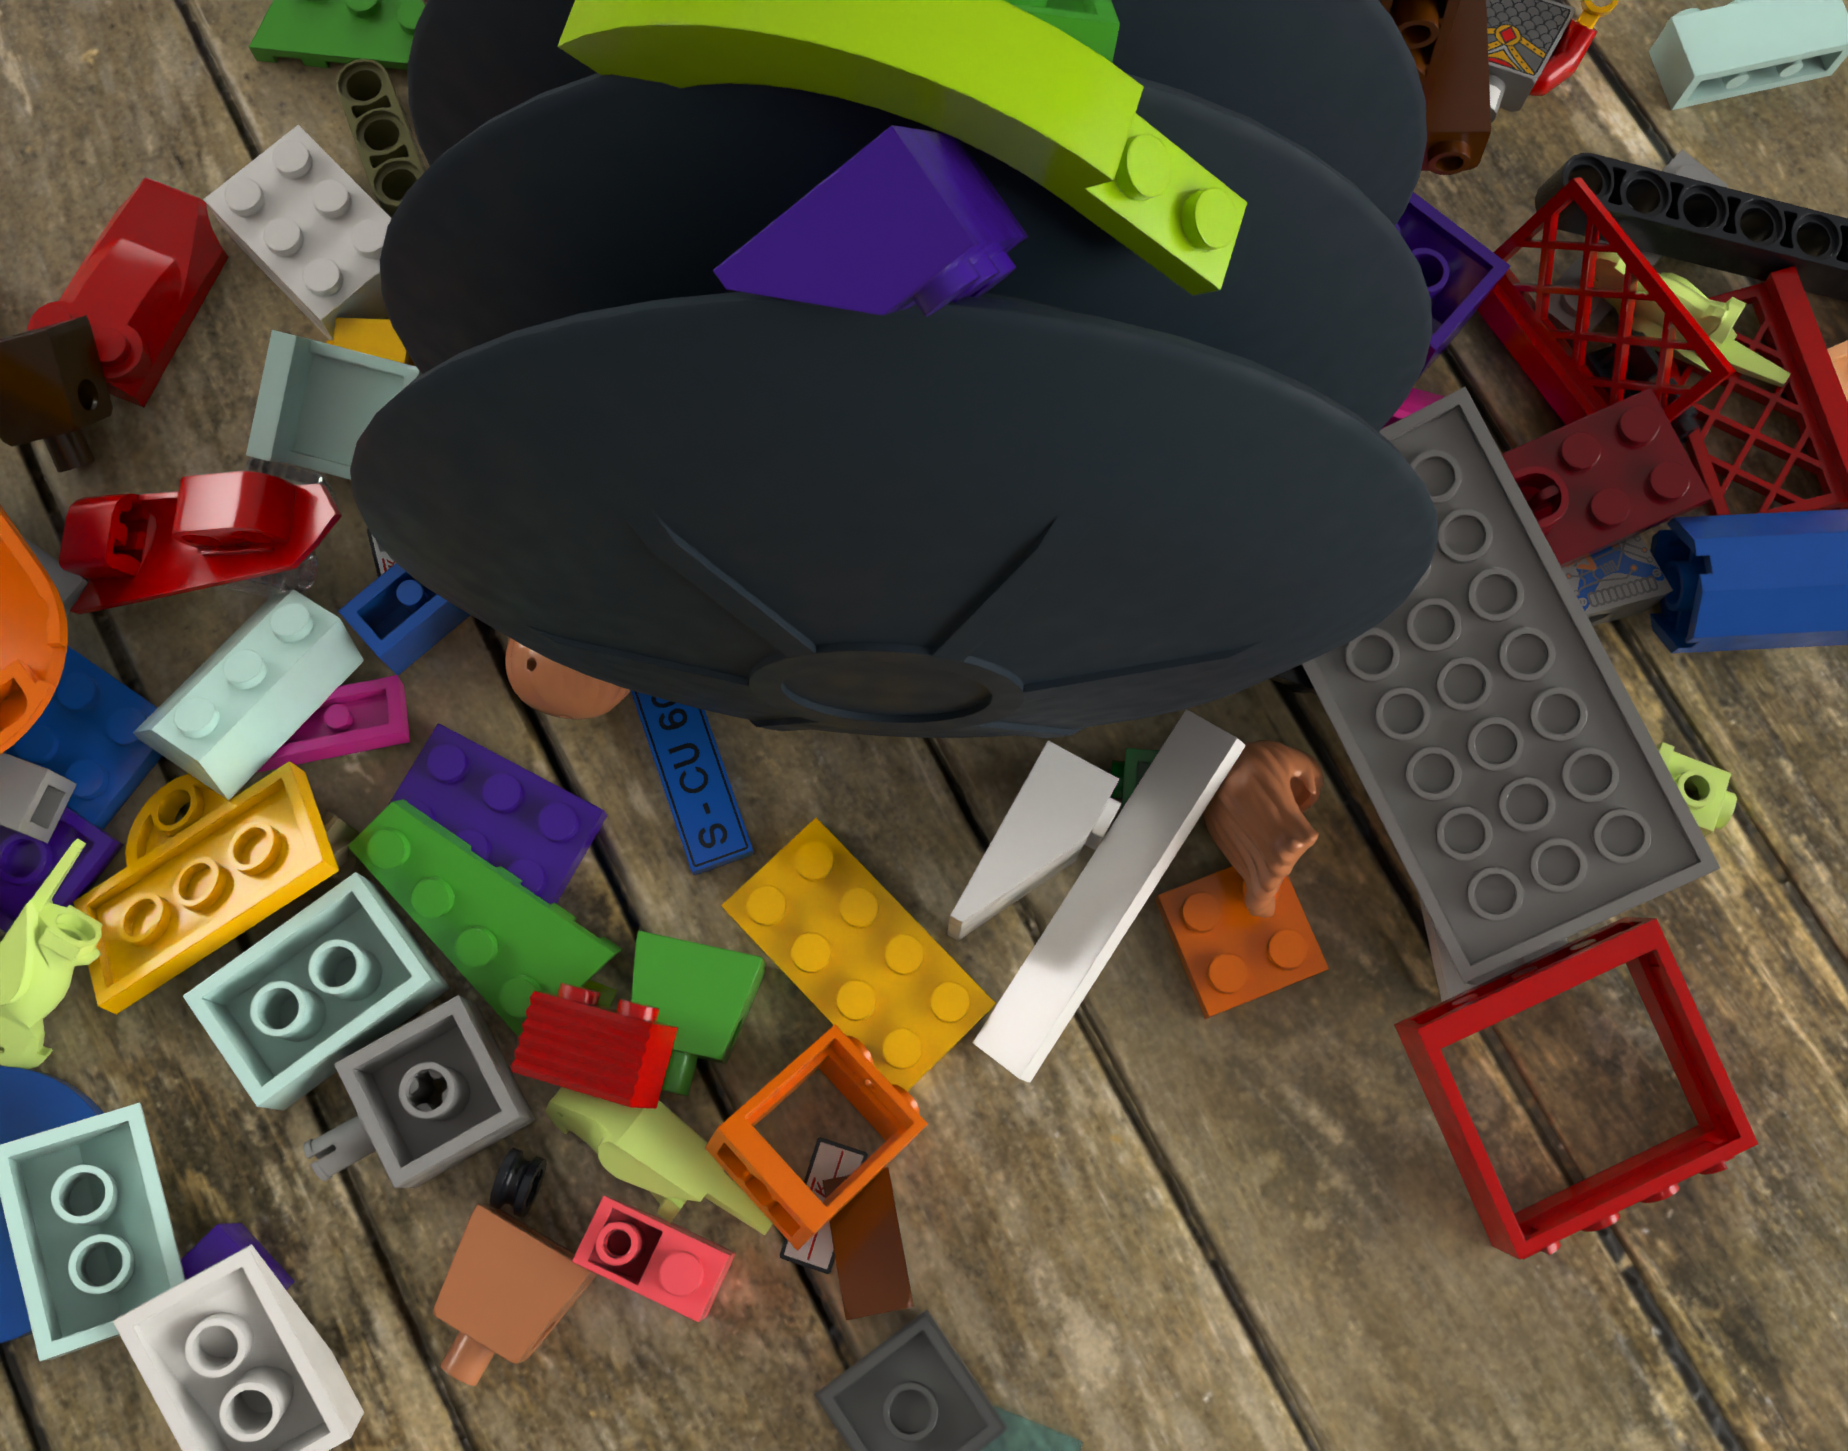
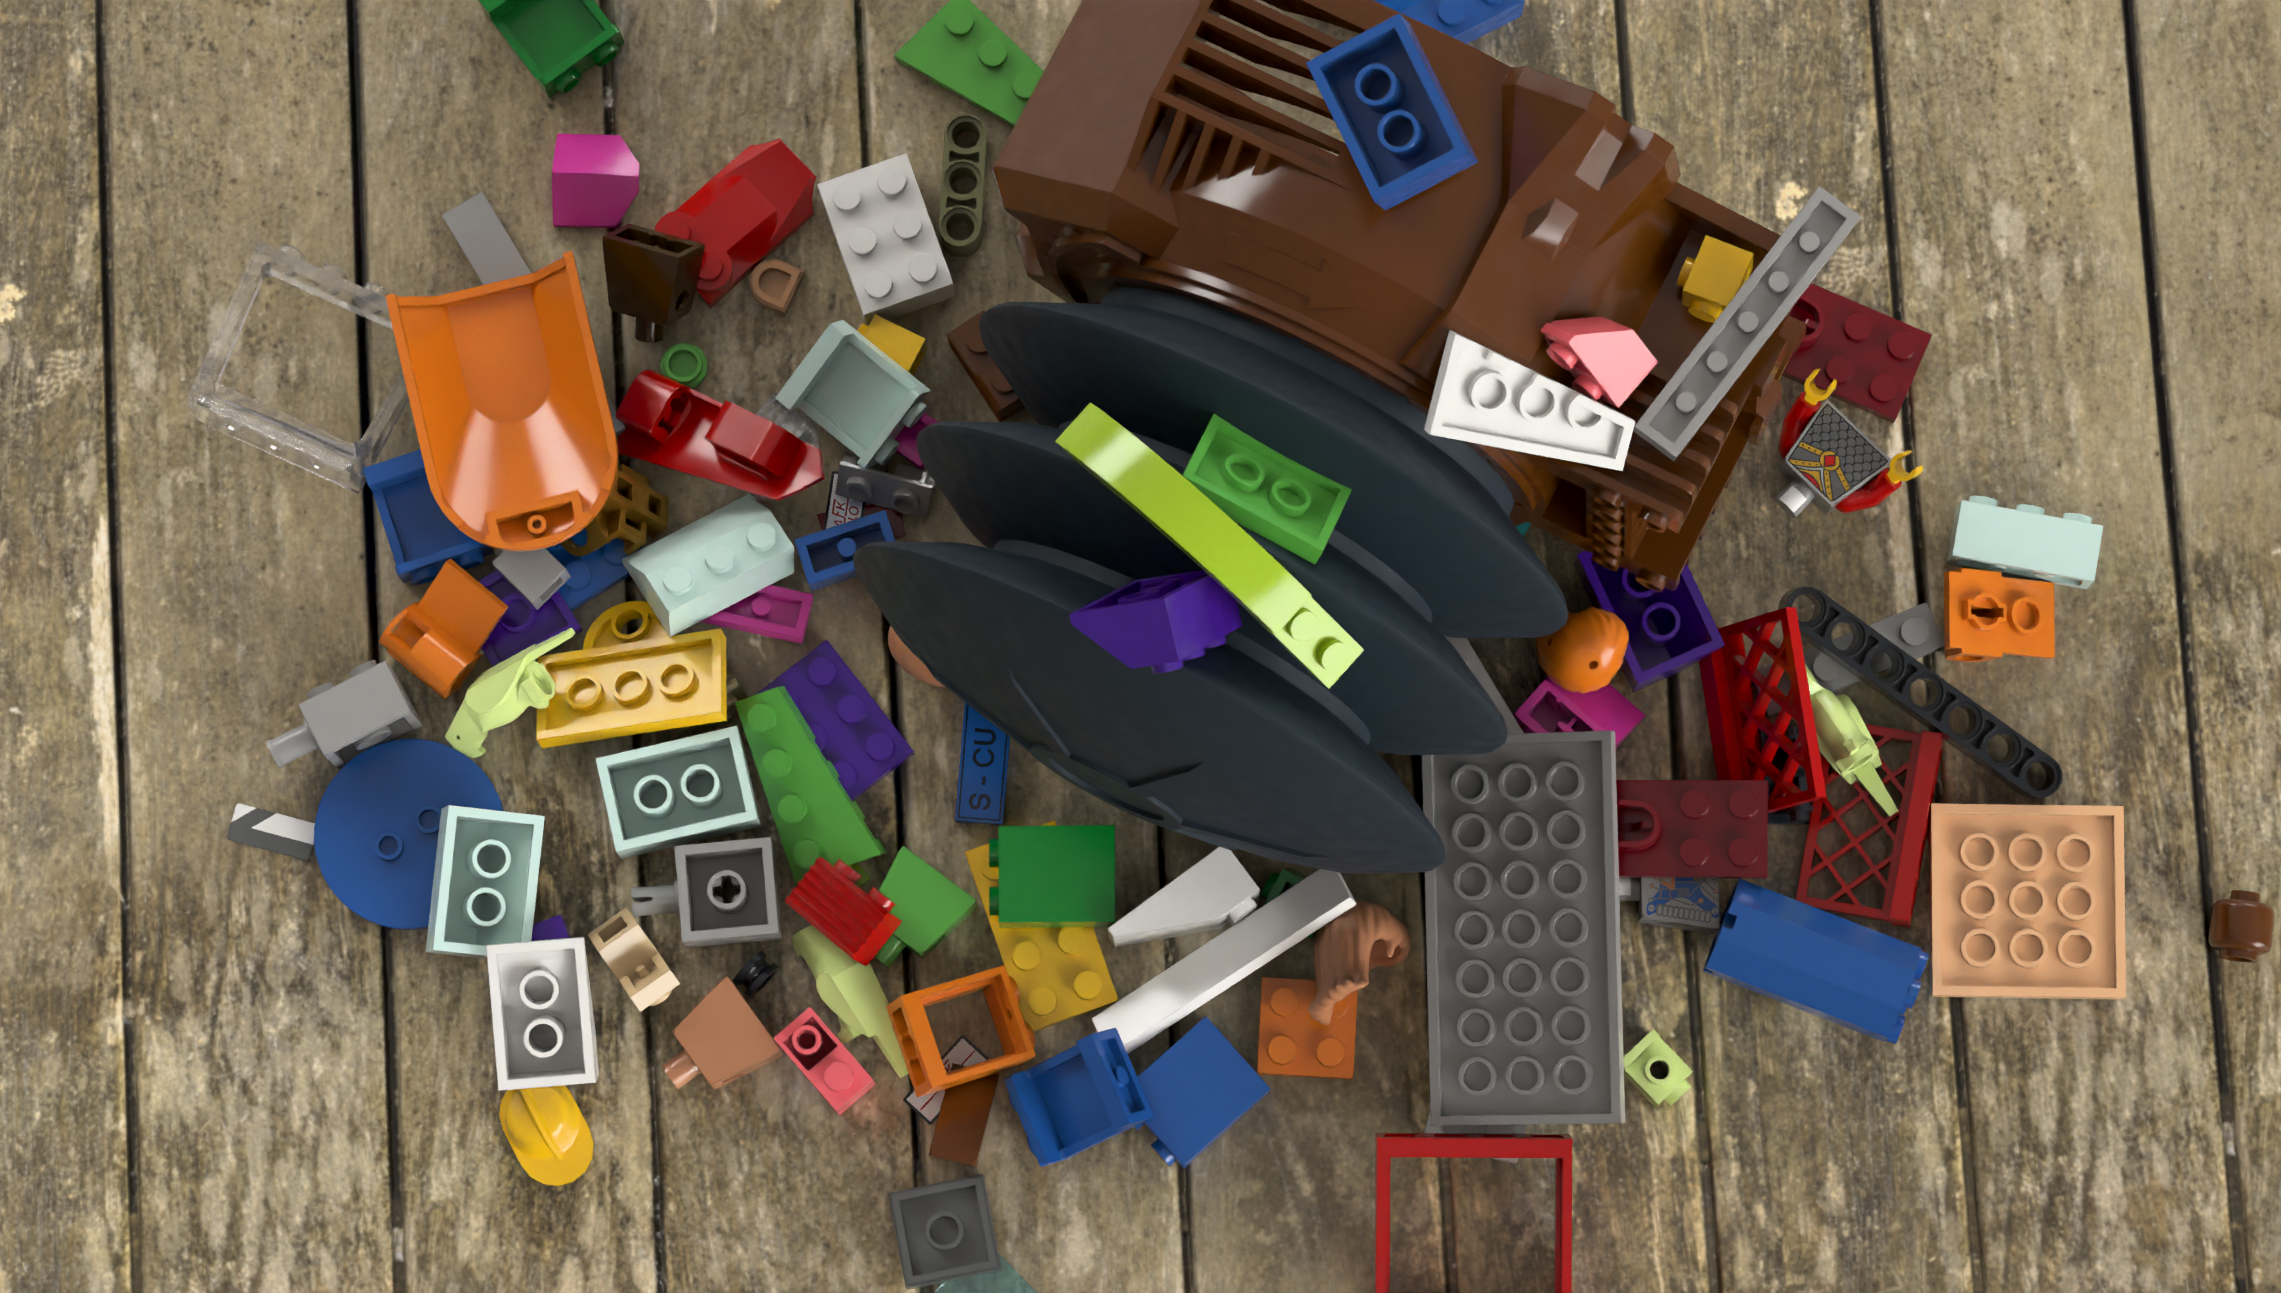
camera: 30 degrees right, 5 degrees up
none -> pearl gold piece [560,464,669,557]
none -> tan brick [587,907,680,1012]
none -> bright green plate [660,343,708,389]
none -> medium nougat tile [749,259,805,316]
none -> green brick [989,825,1116,928]
none -> blue panel [1004,1027,1154,1167]
none -> blue brick [1134,1016,1270,1169]
none -> orange piece [1944,568,2055,662]

